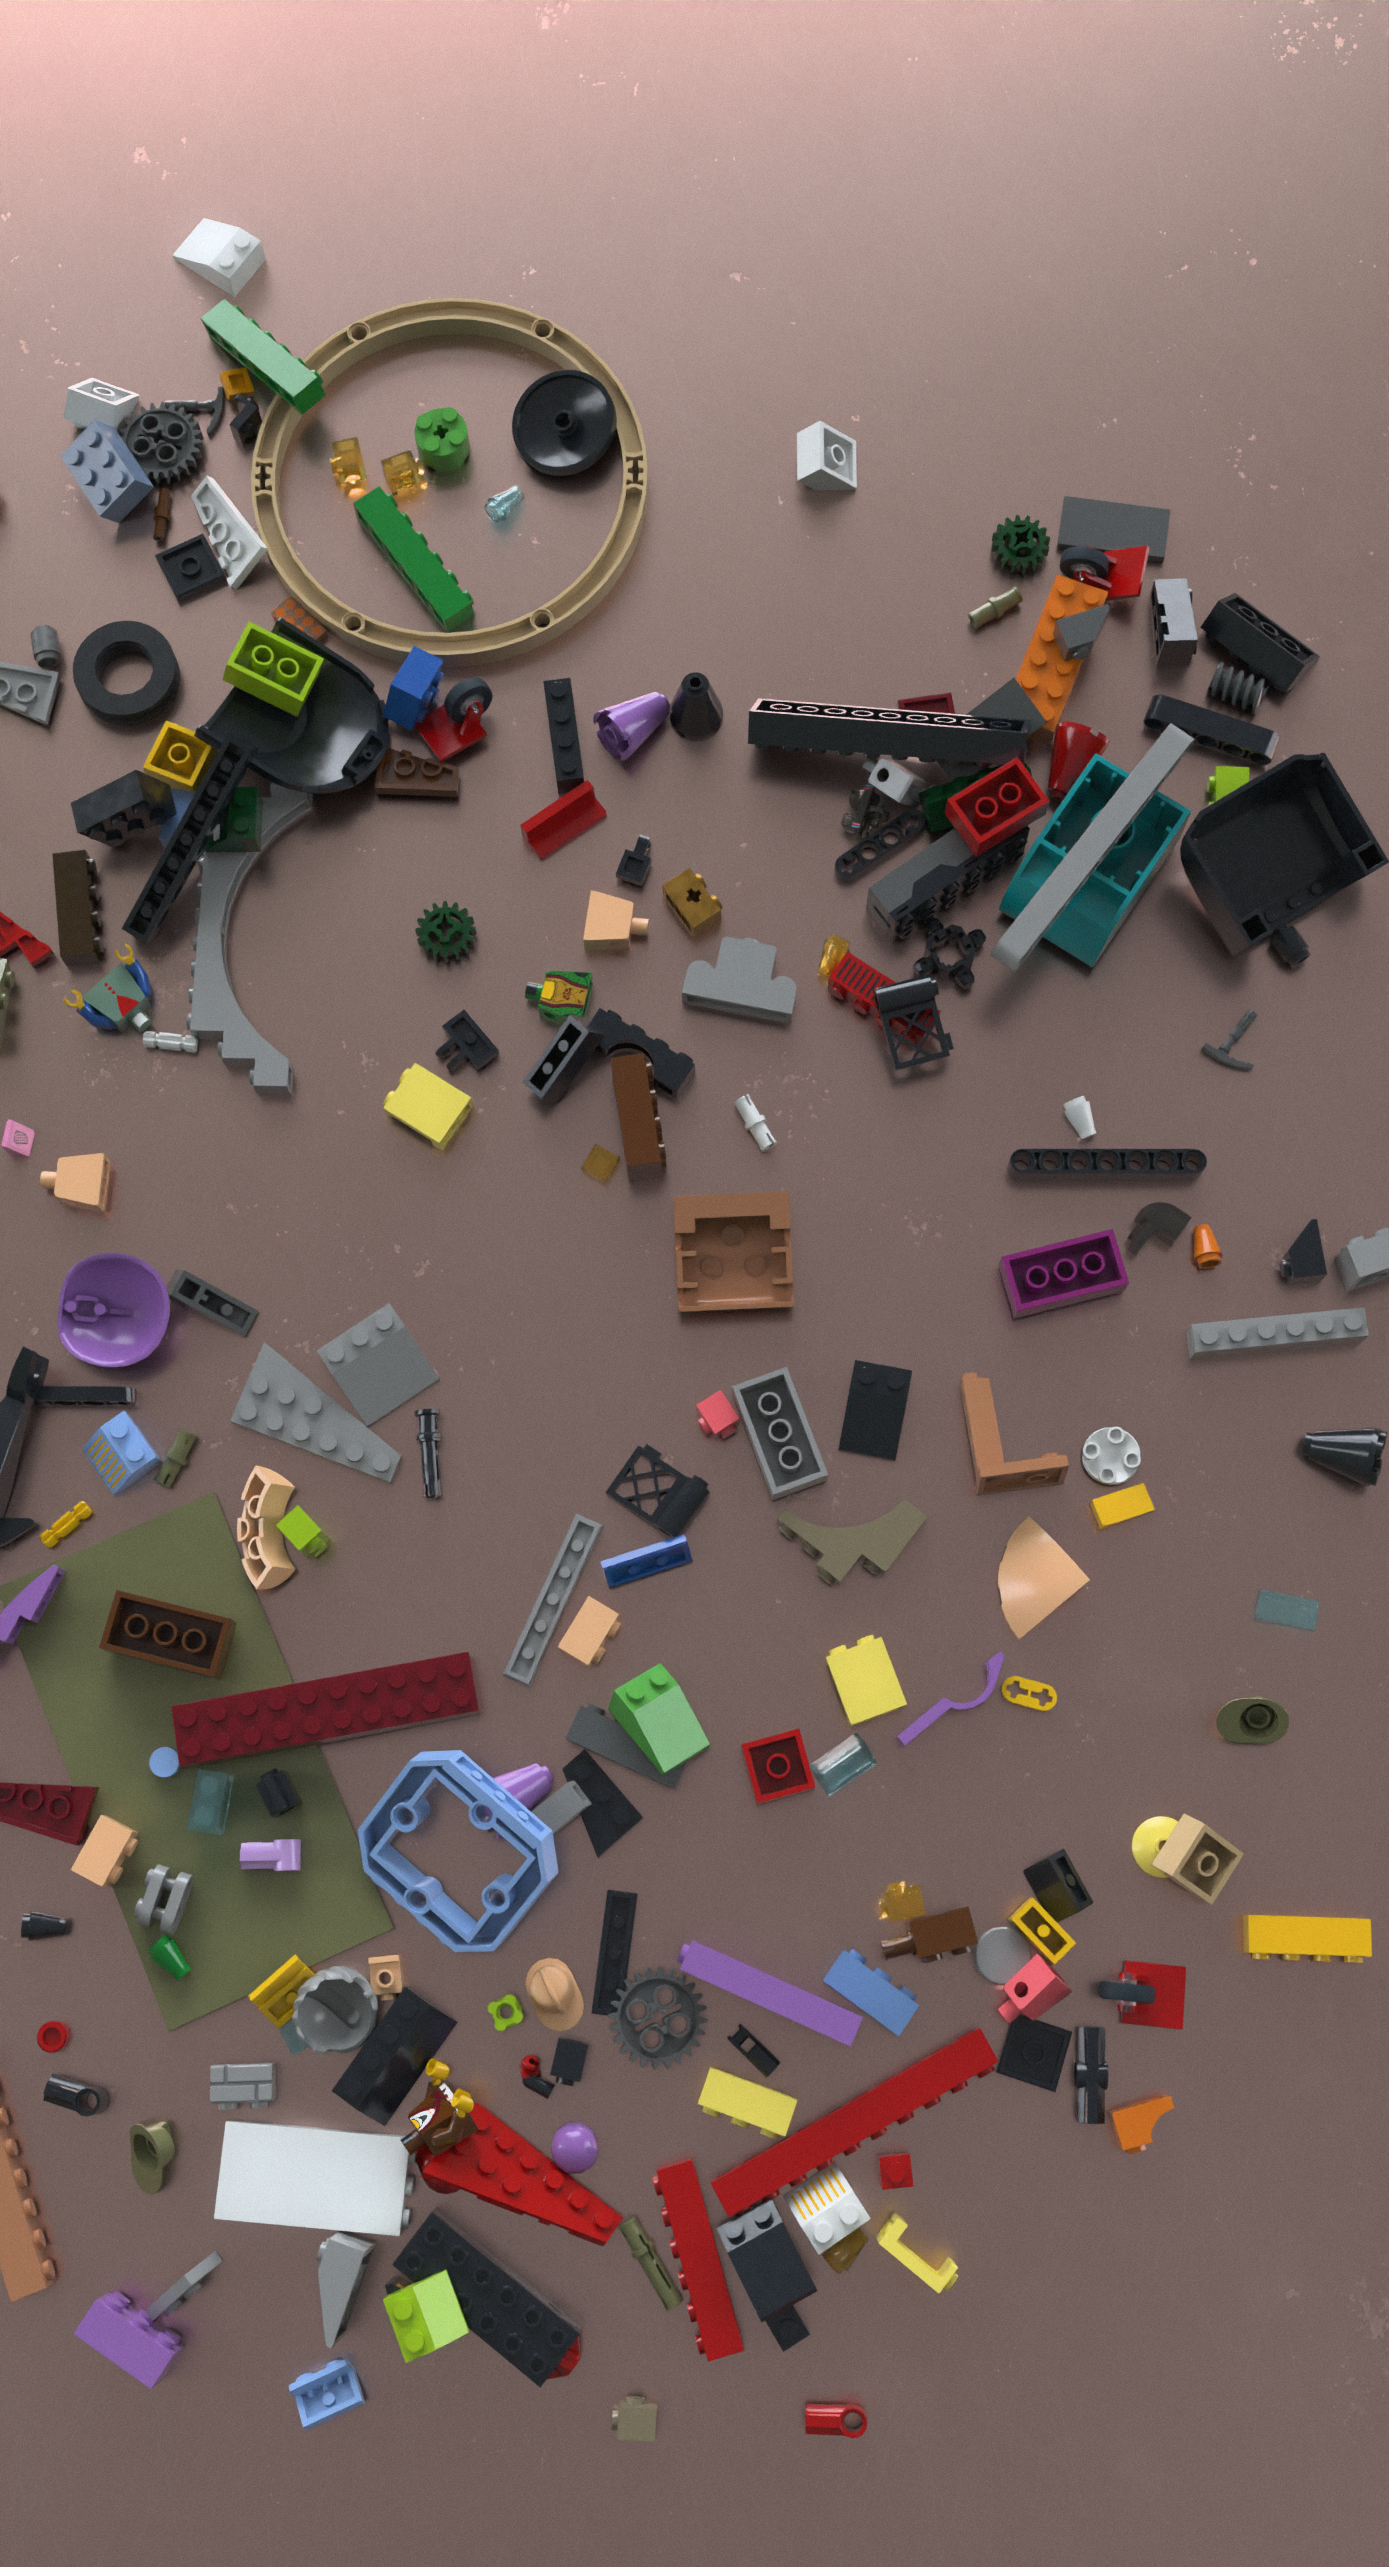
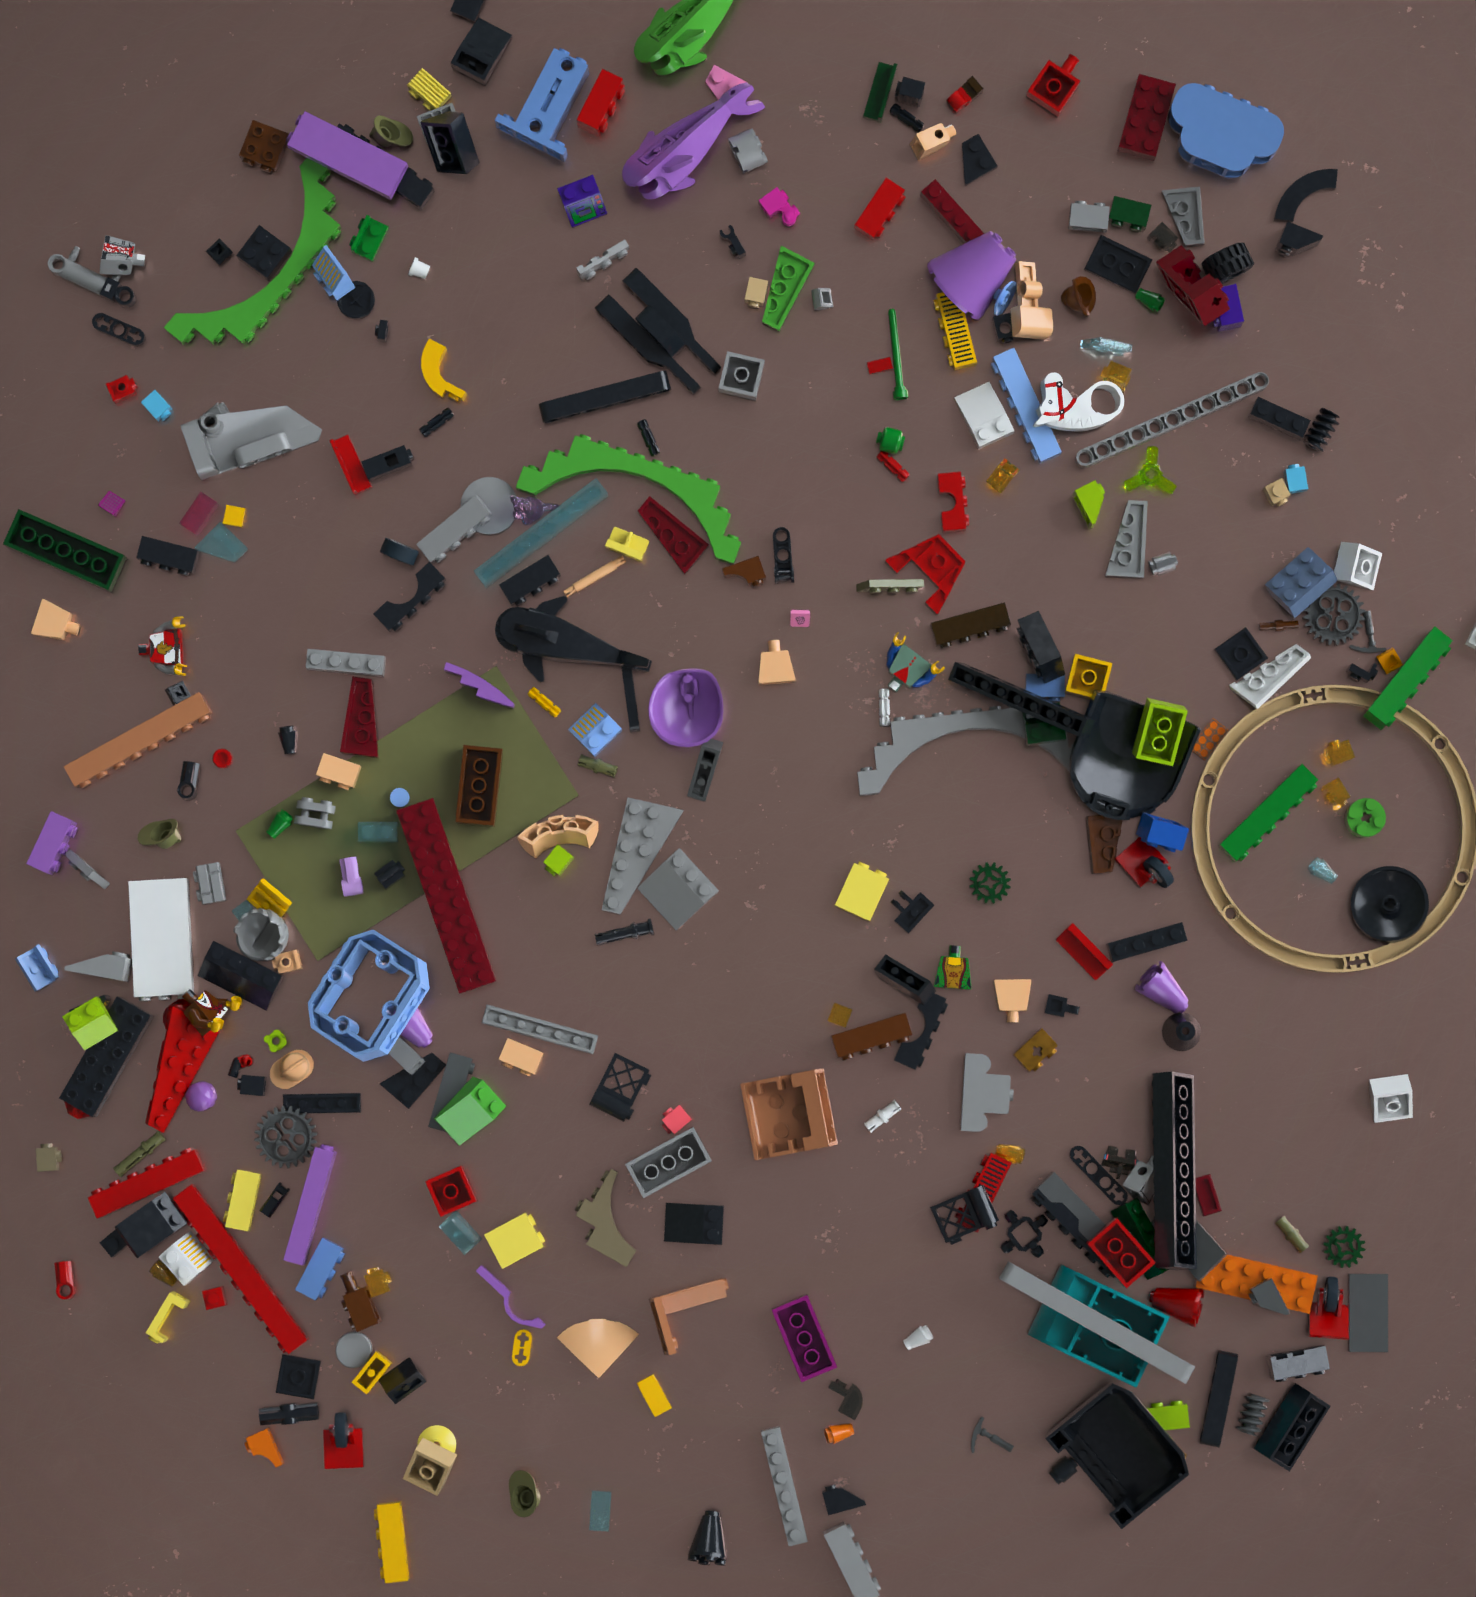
camera: 80 degrees right, 10 degrees up
black tyre [73,621,180,726] -> none
blue tile [601,1534,693,1588] -> none
coral torso [998,1954,1072,2024] -> none
black beam [1007,1149,1207,1181] -> none
white dish [1082,1427,1141,1485] -> none

